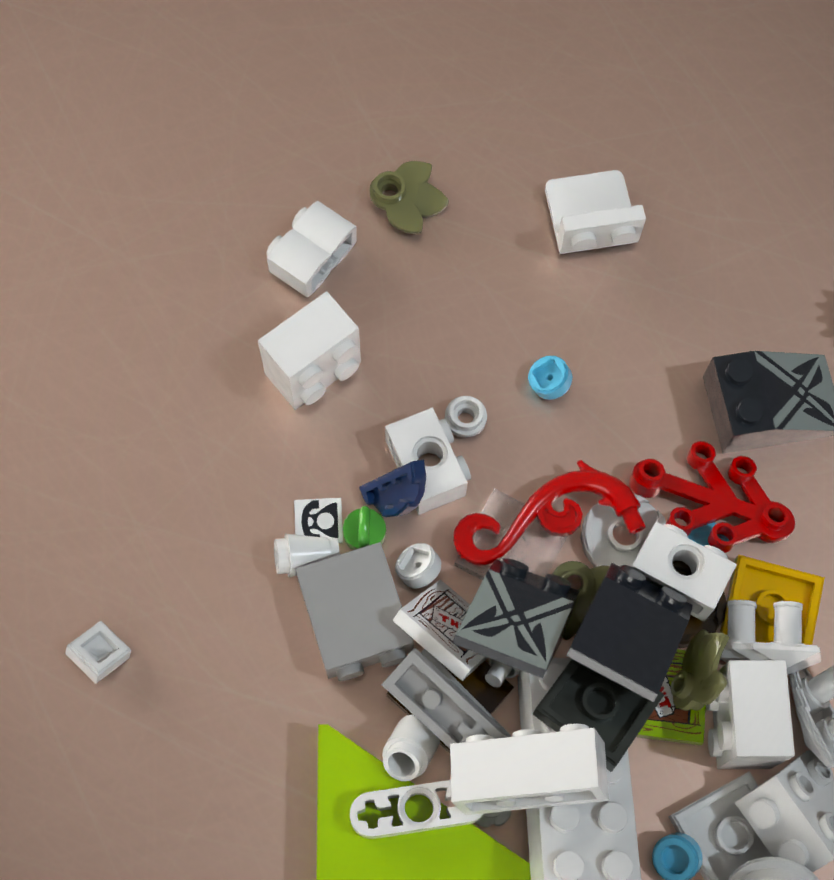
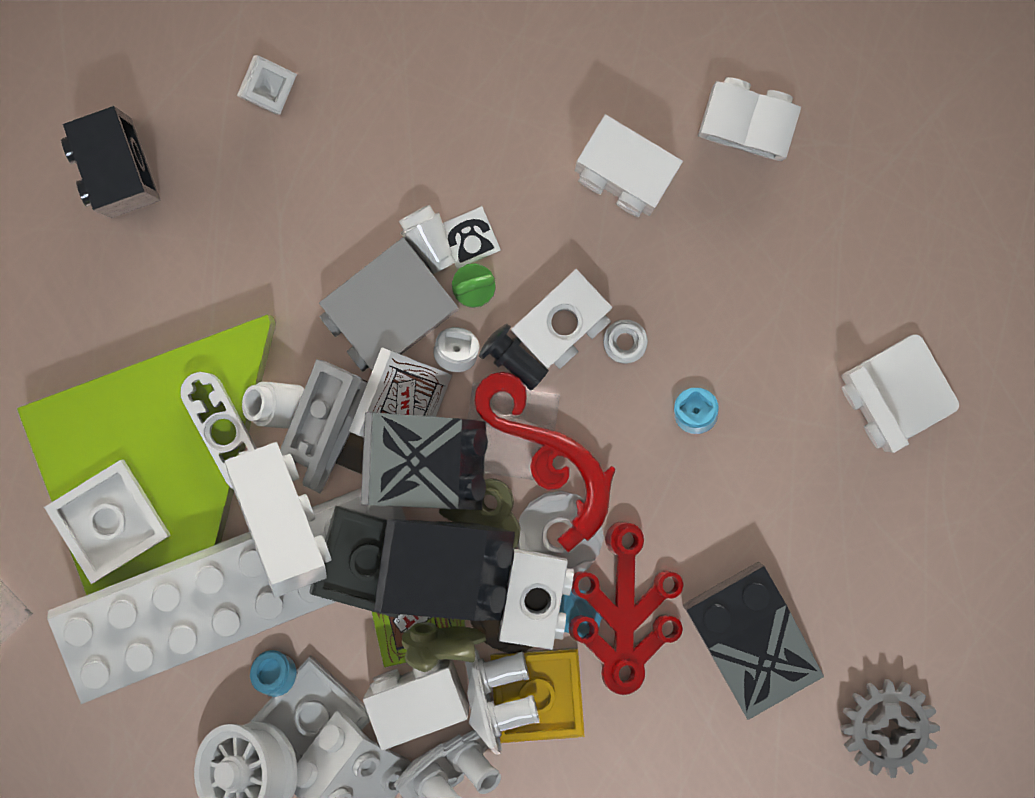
camera: 70 degrees right, 20 degrees up
dark blue tile [359,460,426,517] -> none
olive plate [370,161,449,234] -> none
none -> black brick [61,106,161,218]
none -> black pin [479,324,549,391]

